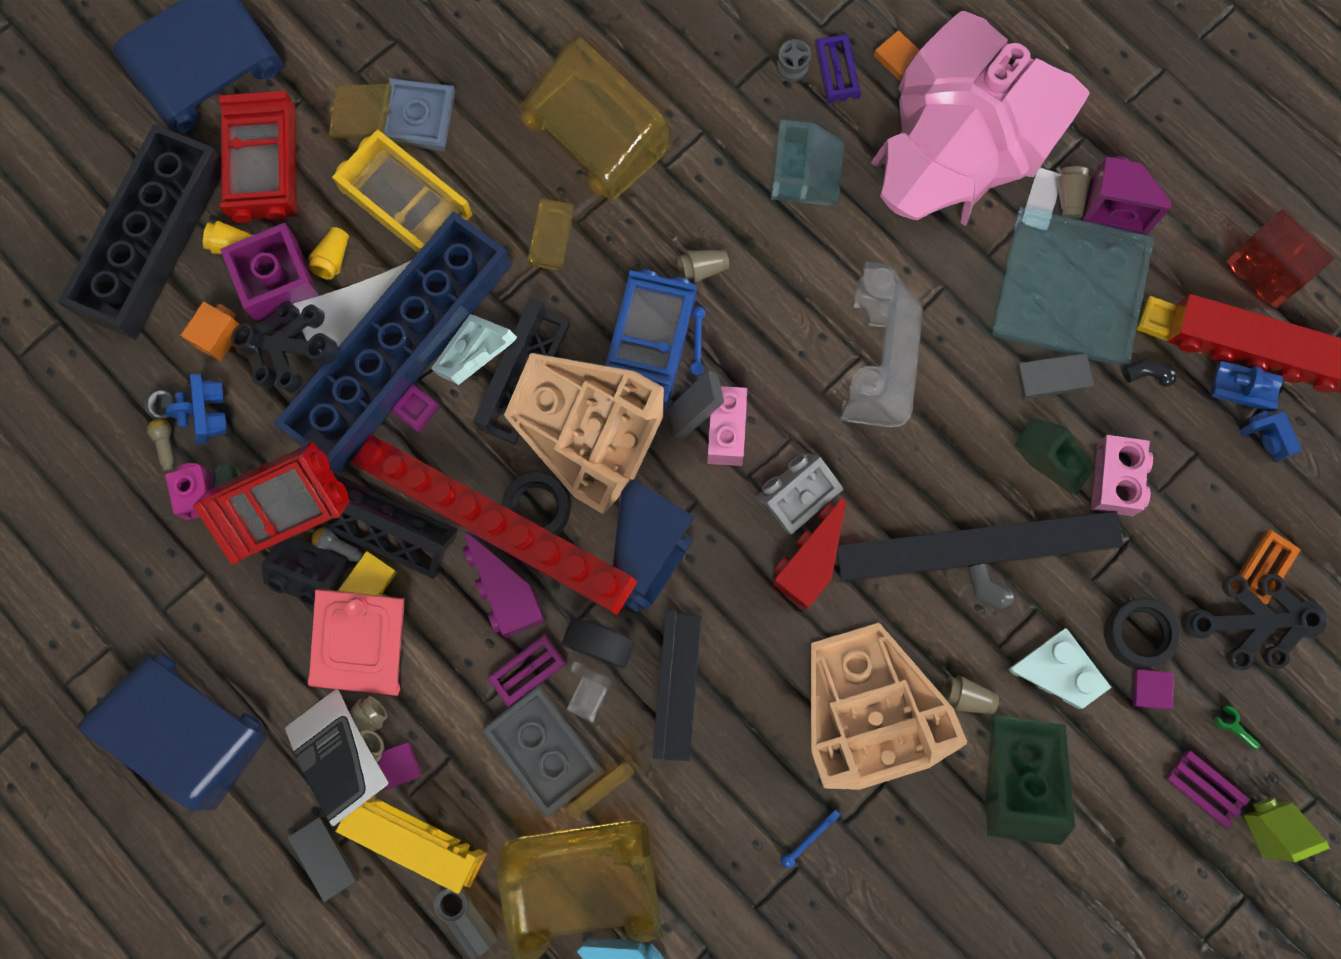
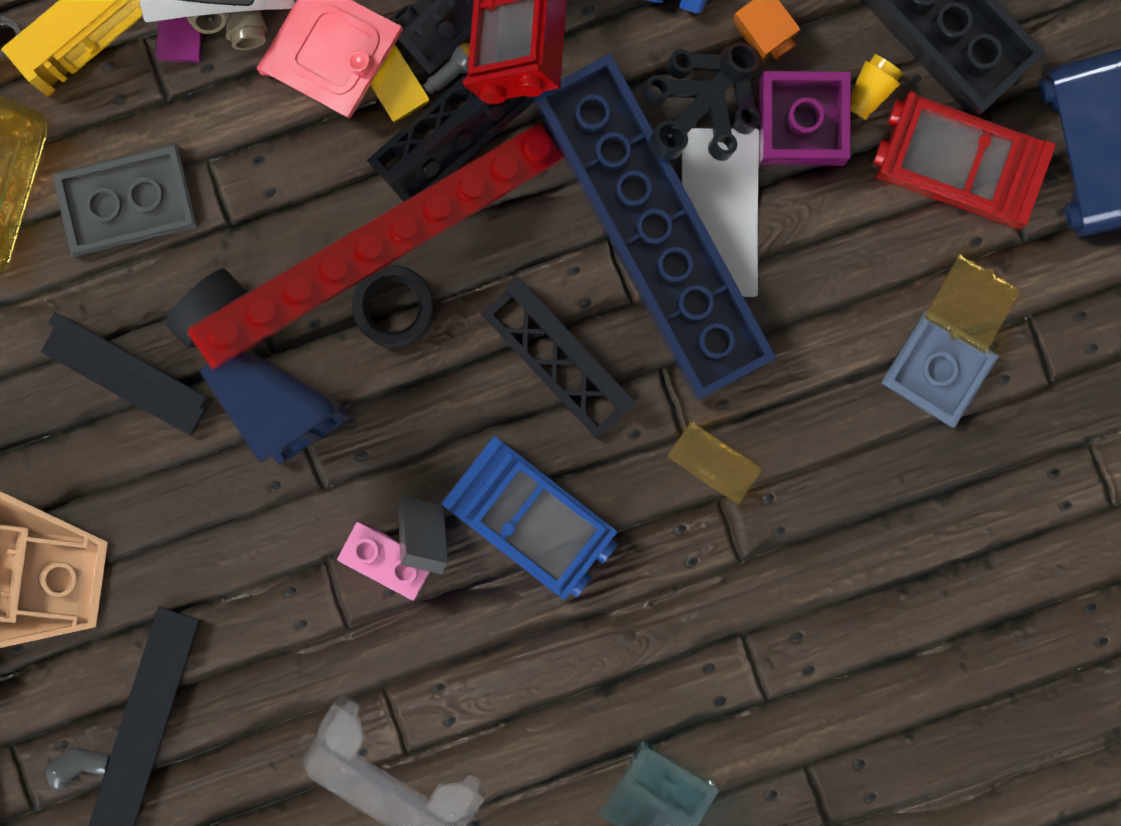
camera: 105 degrees right, 10 degrees up
yellow cone [308,227,349,280] -> none
door [332,129,473,253] -> none
magenta tile [390,384,441,433] -> none
light aqua wing [431,314,517,385] -> none
magenta slope [462,534,546,638] -> none
magenta tile [487,635,567,708] -> none
light nougat wedge [504,353,664,514] -> none
clear yellow windscreen [520,36,669,202] -> none
clear tile [567,661,612,722] -> none
clear yellow tile [568,762,636,819] -> none
dark tan cone [677,249,729,284] -> none
blue hinge [690,306,706,377] -> none
light grey bracket [756,453,844,534] -> none
red slope [773,498,846,611] -> none

